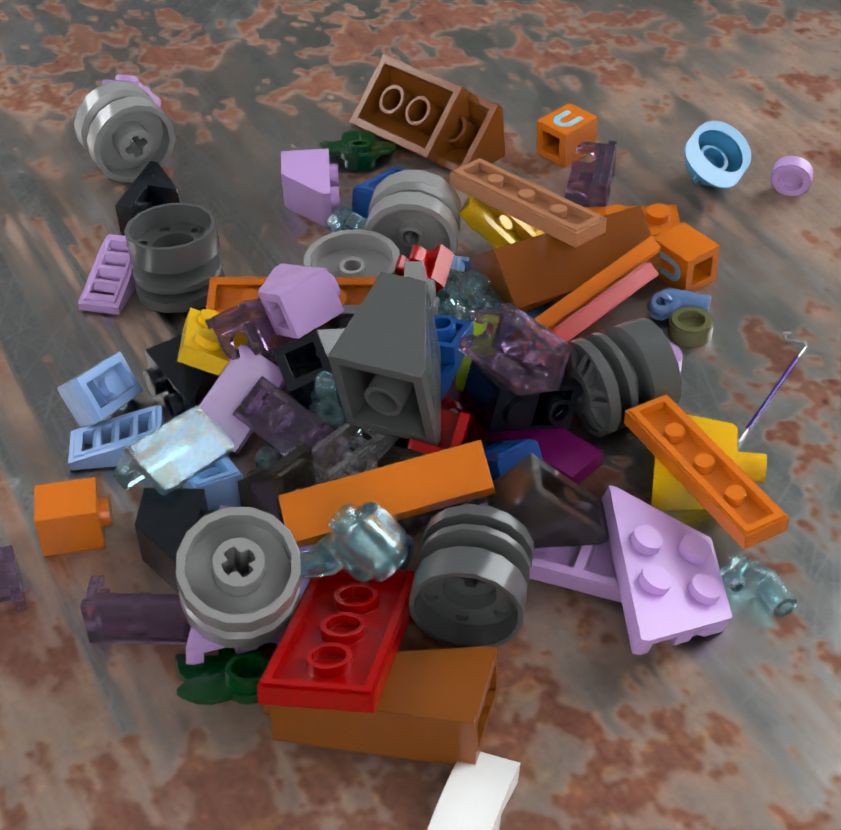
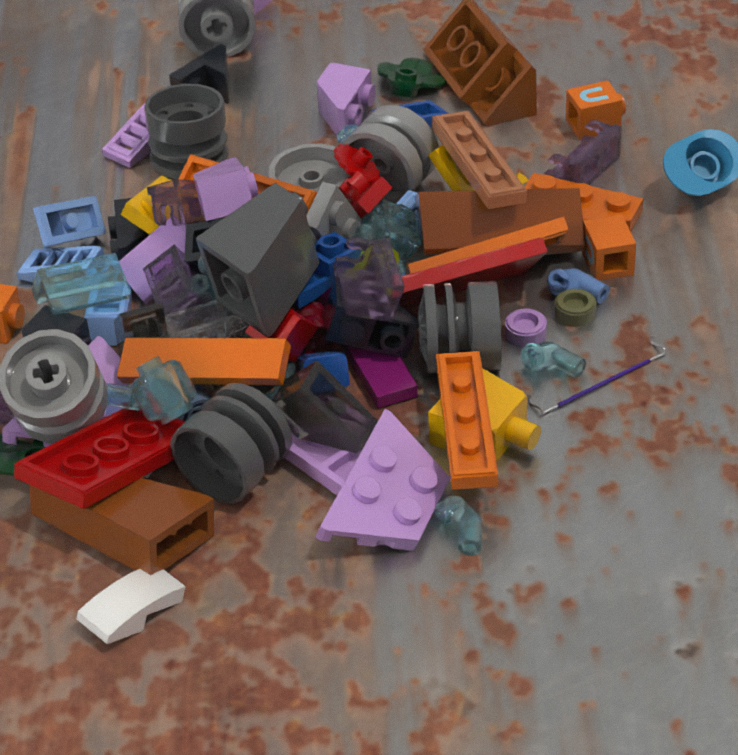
camera: 25 degrees right, 0 degrees up
none -> red piece [333,144,380,184]
none -> clear light blue arm [521,342,586,378]

